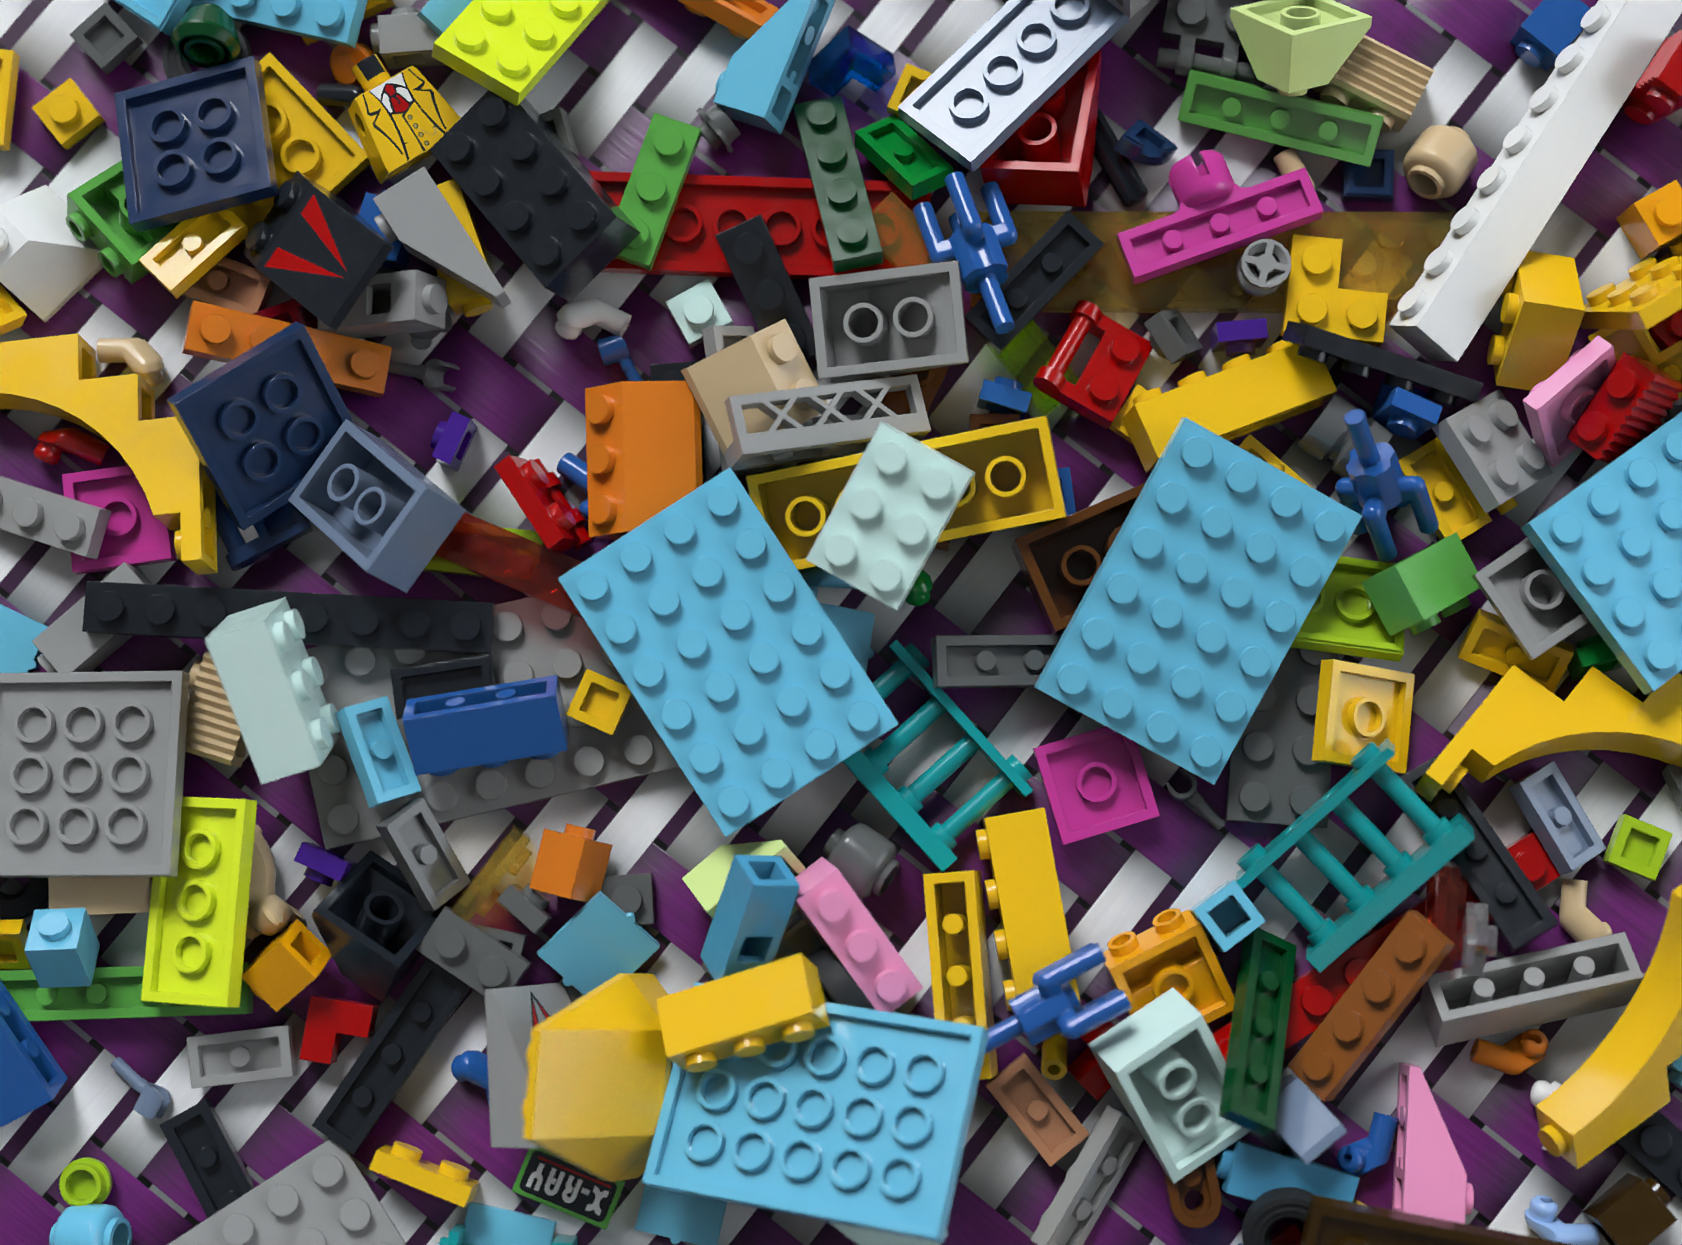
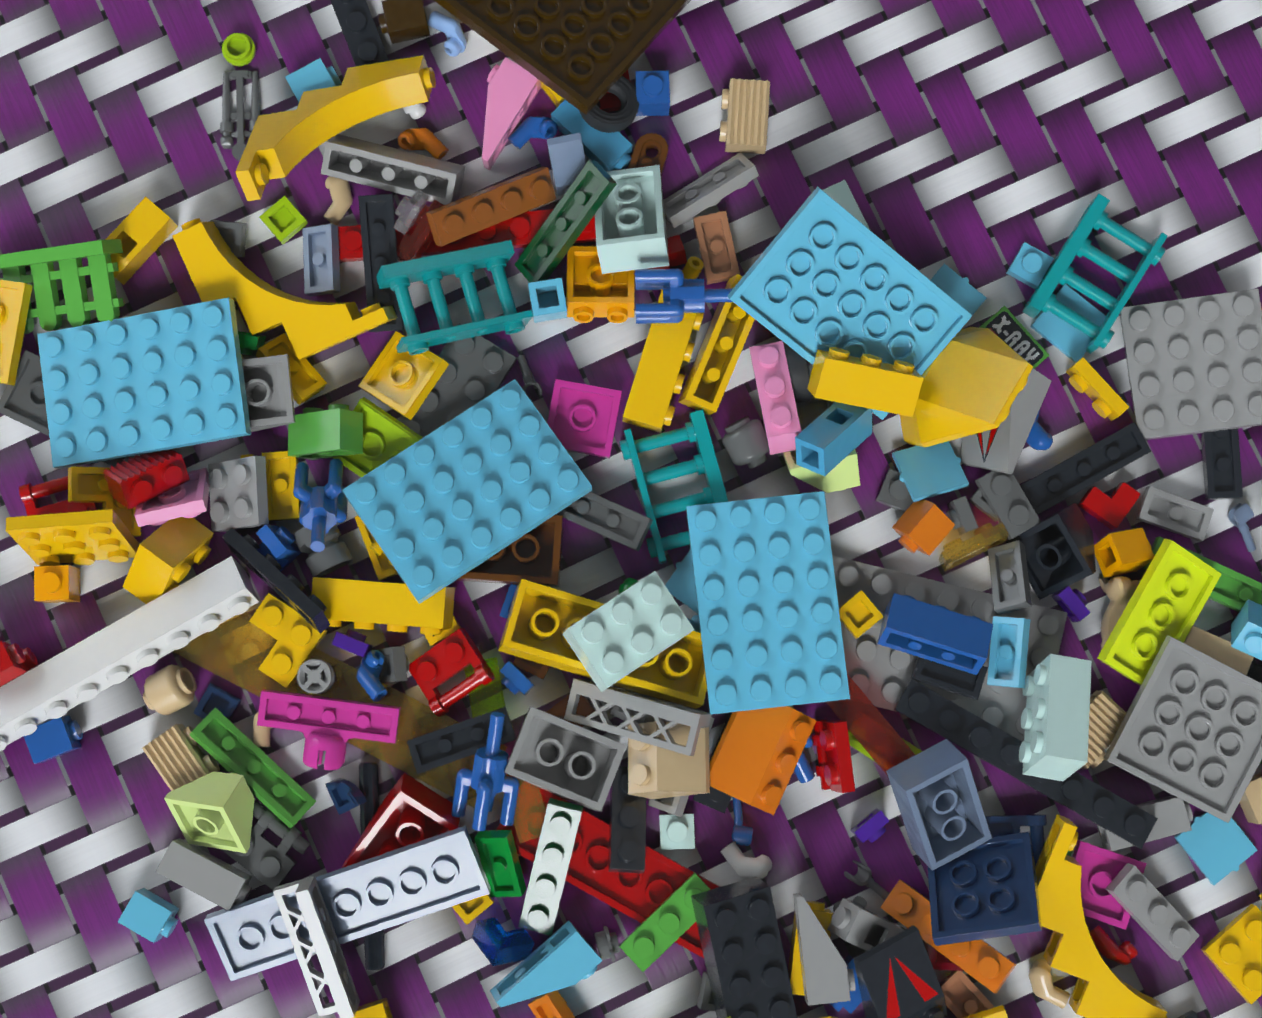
camera: 160 degrees left, 0 degrees up
none -> blue arm [356,650,387,702]

